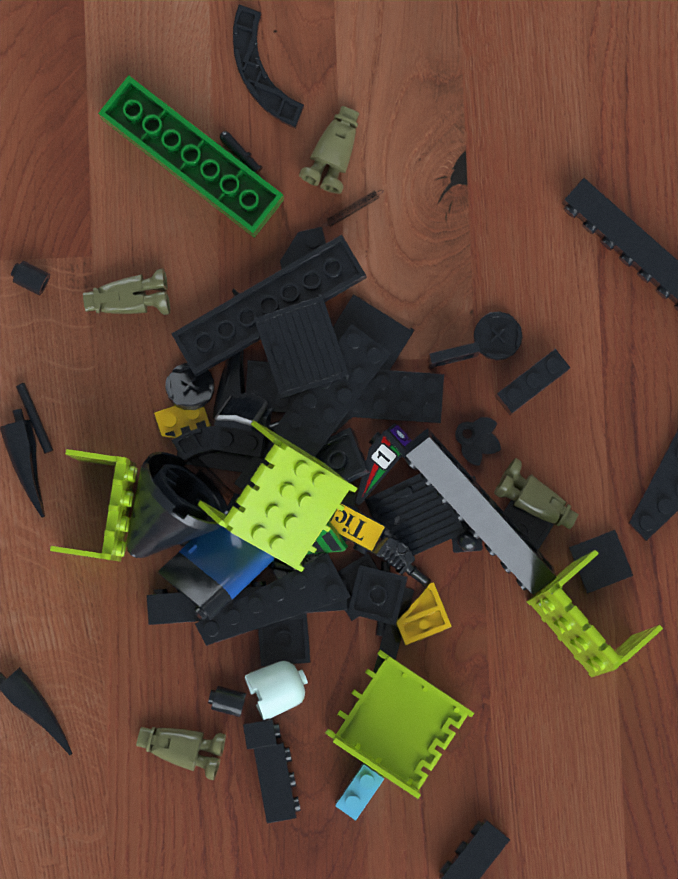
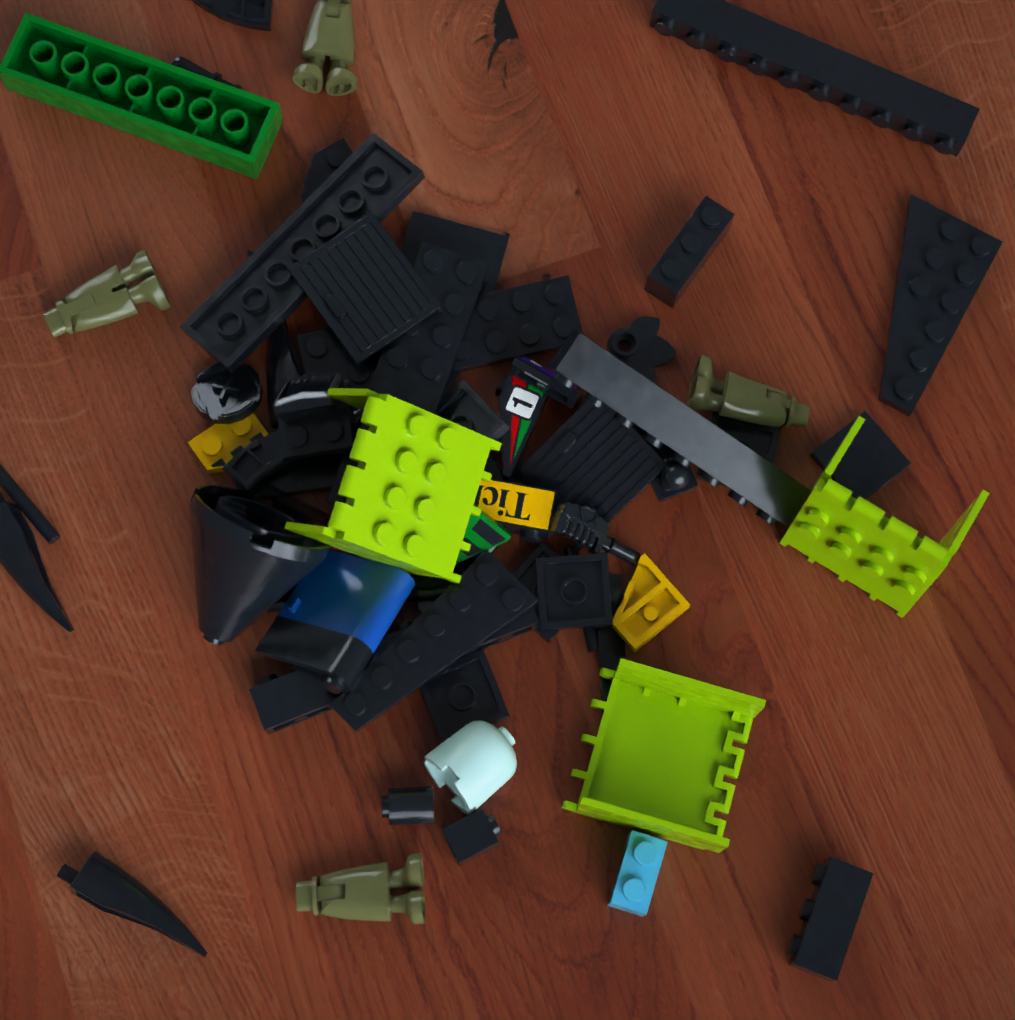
camera: 25 degrees left, 10 degrees down
lime windscreen [50,449,138,562] -> none
black brick [254,742,301,824] -> none
black piece [322,190,384,227] -> none
black tile [428,342,480,368] -> none
black tile [473,311,523,361] -> none

